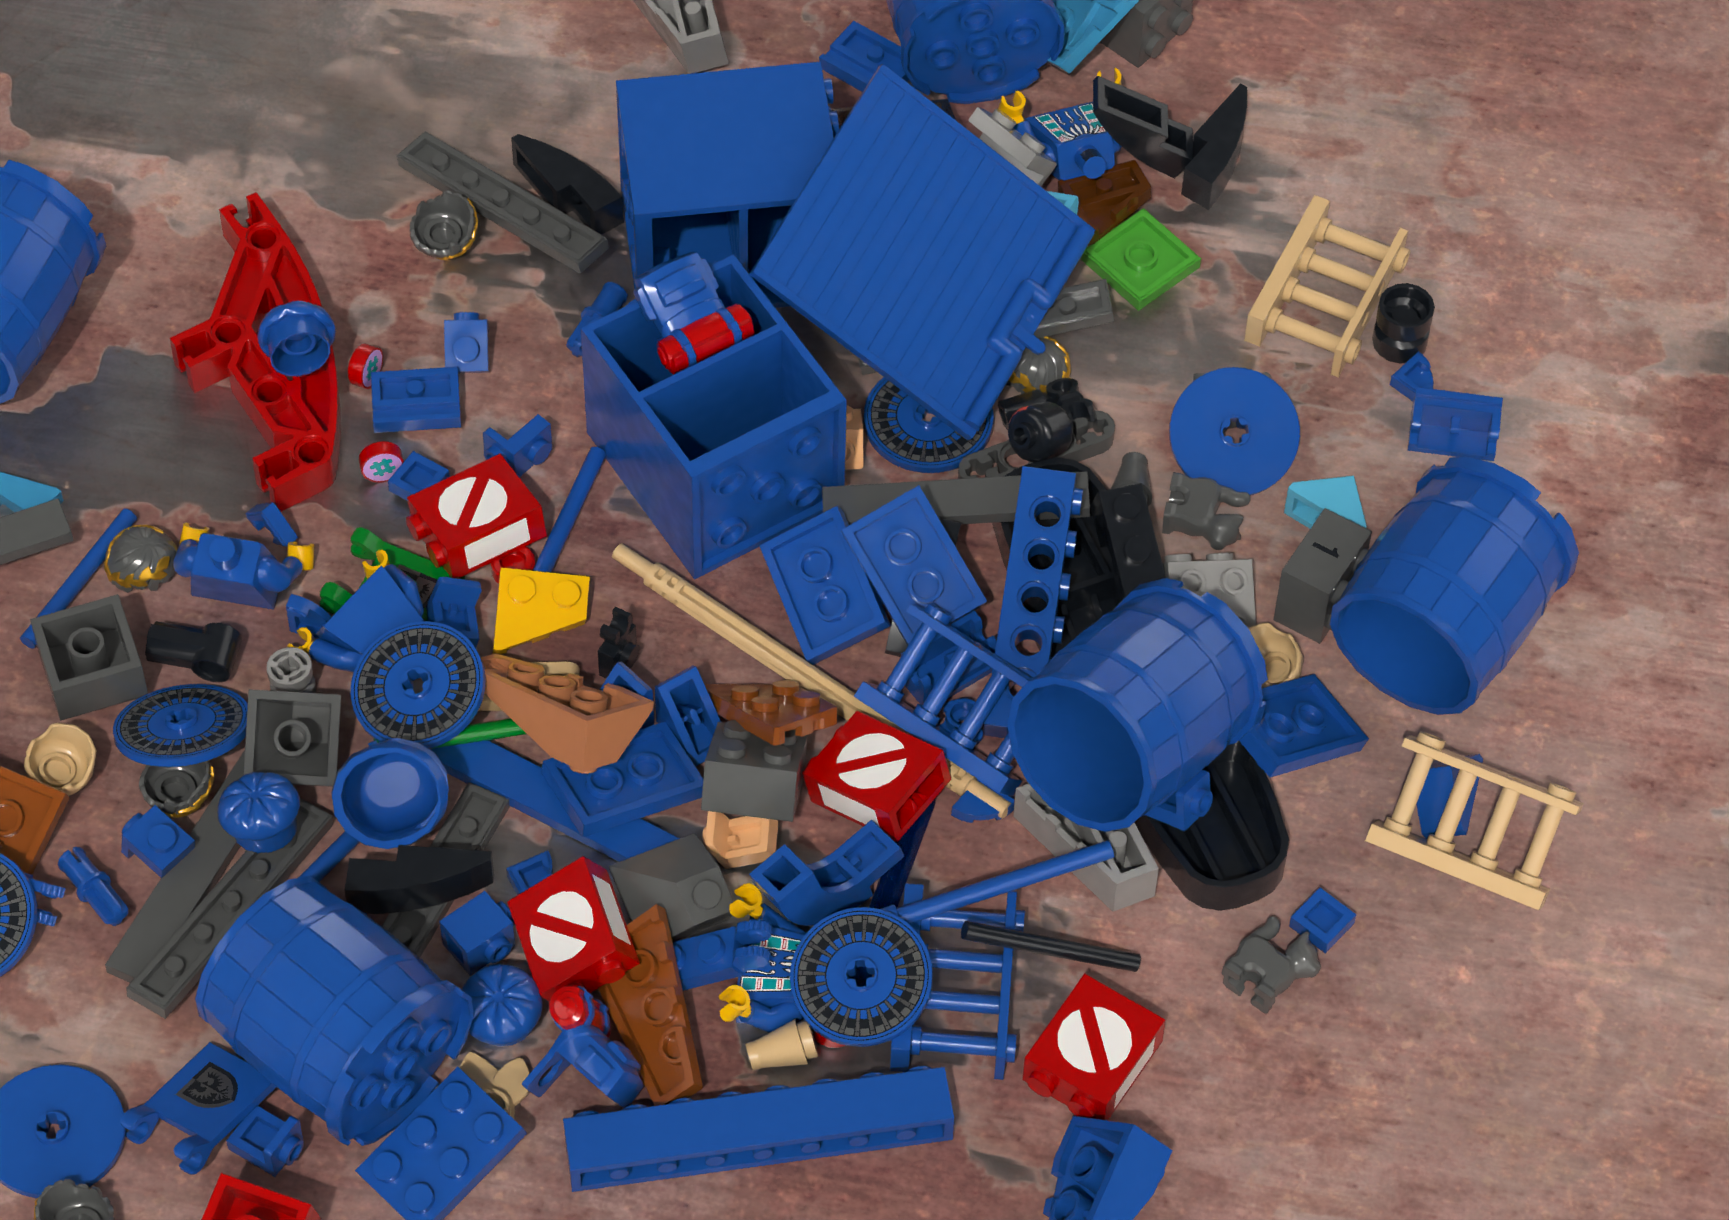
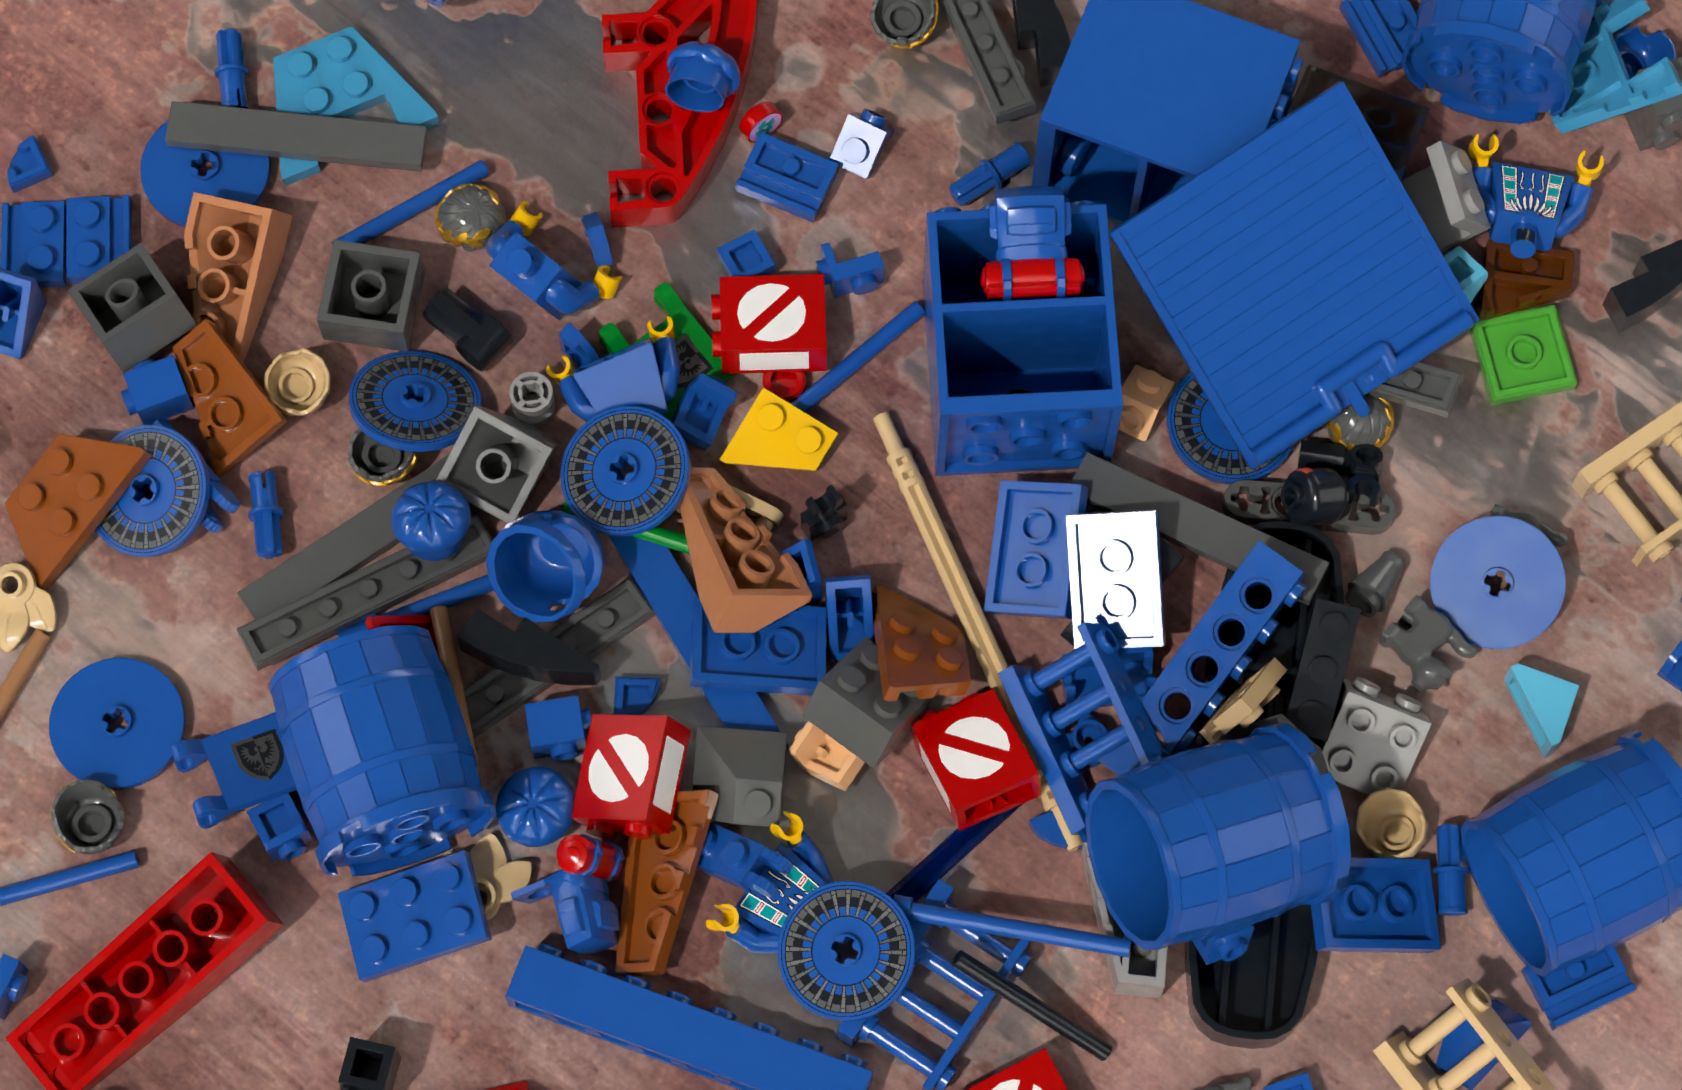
camera: 30 degrees right, 15 degrees up
blue bracket [121,805,195,878] -> none
tile [359,441,404,483] -> none
tan cone [745,1019,819,1071] -> none
blue arch [749,820,904,926] -> none
black slope [1093,76,1193,179] -> none
dark grey brick [1273,508,1372,644] -> none
none -> tan plate [1199,657,1287,744]
none -> blue axle [1433,824,1470,916]
none -> blue plate [1521,947,1637,1031]

